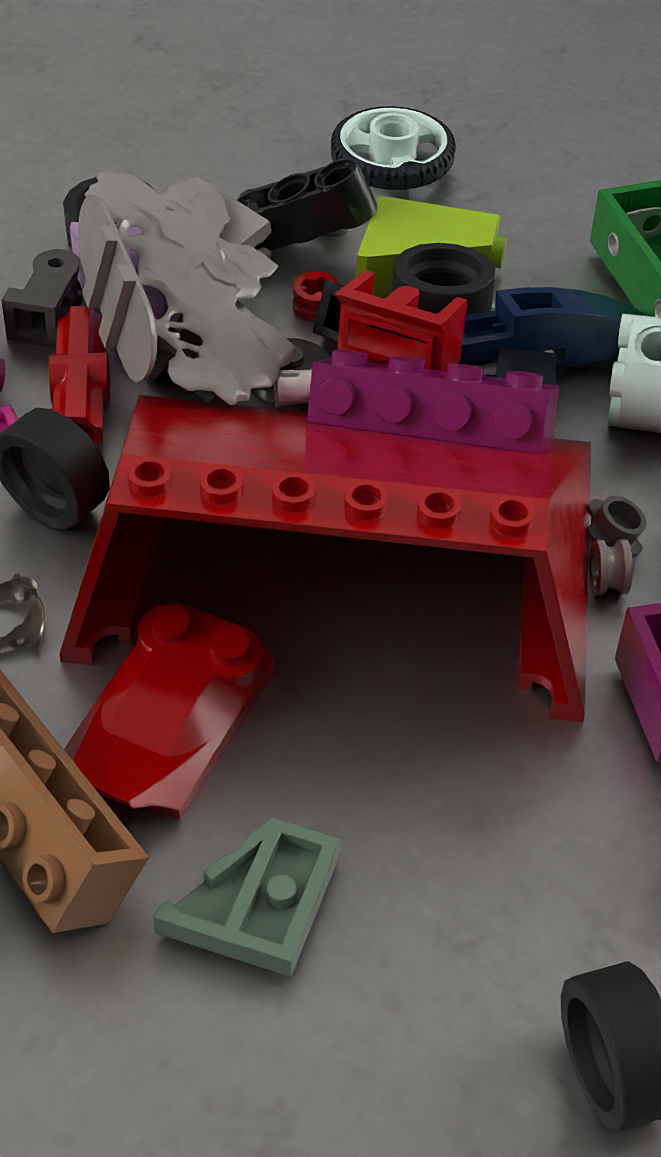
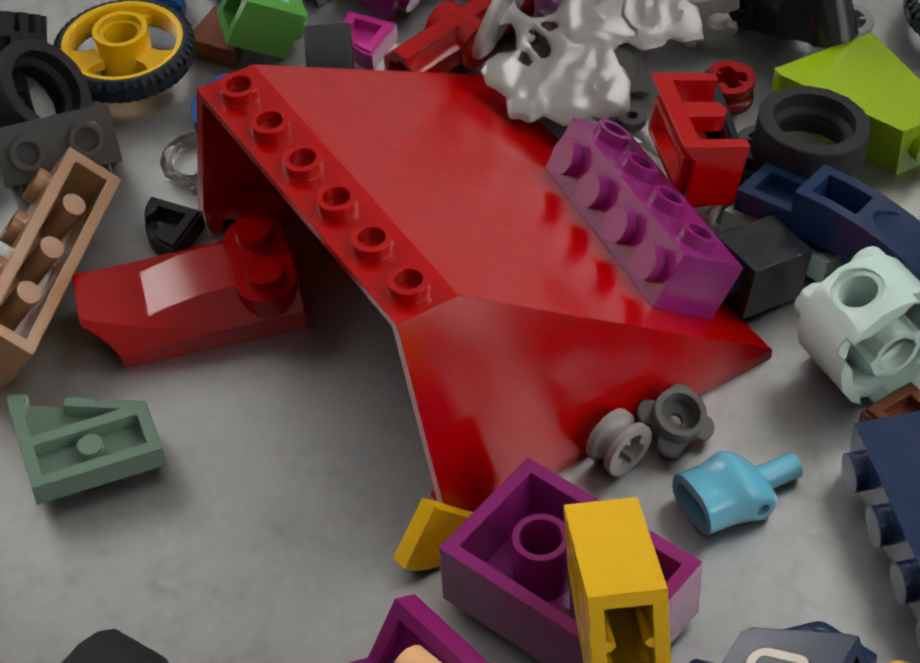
camera: 55 degrees right, 0 degrees up
none -> black tile [144,197,206,256]
none -> yellow tile [393,497,474,571]

